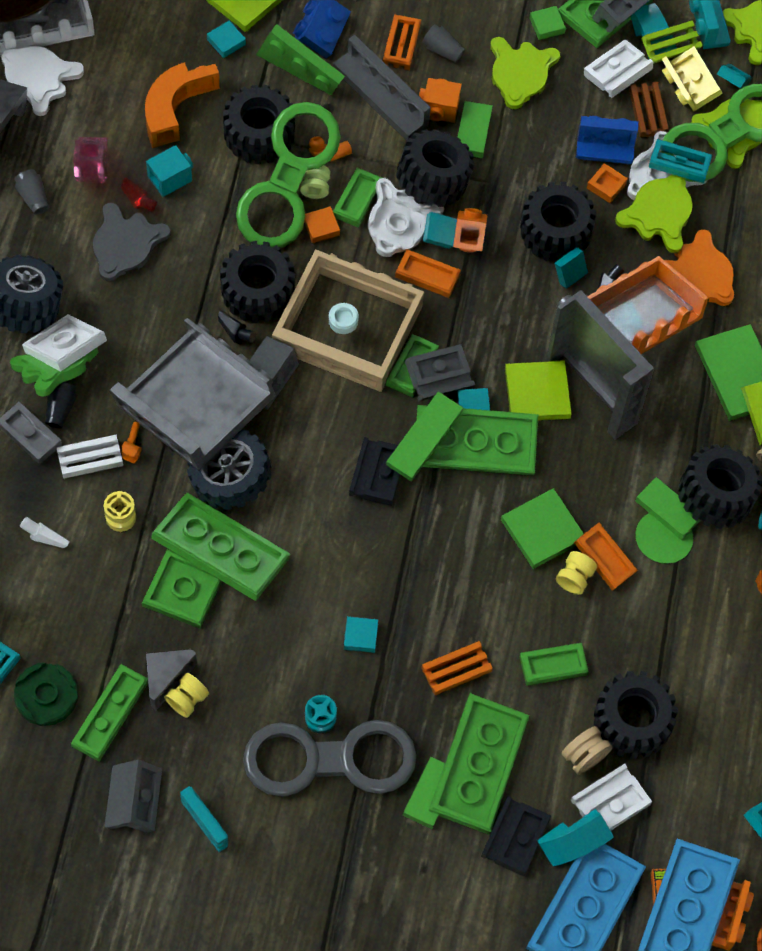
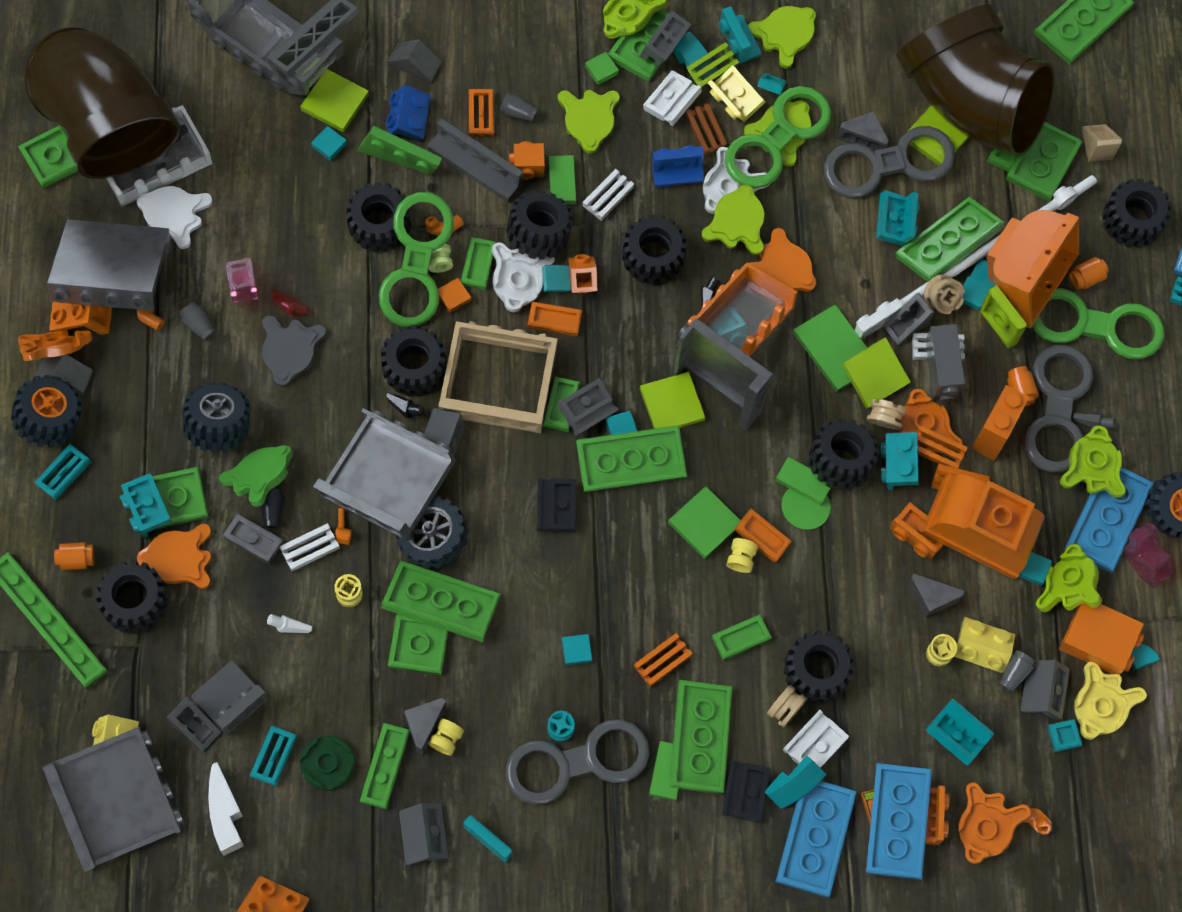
camera: 15 degrees left, 5 degrees up
white tile [22,314,107,372] -> none
orange arch [145,62,220,148] -> none
teal brick [146,145,194,197] -> none
light aqua tile [329,303,359,334] -> none
bright green tile [386,392,463,482] -> none
teal tile [555,247,588,289] -> none
orange tile [587,163,628,203] -> none
teal tile [649,139,712,183] -> none
none -> white tile [583,169,634,221]

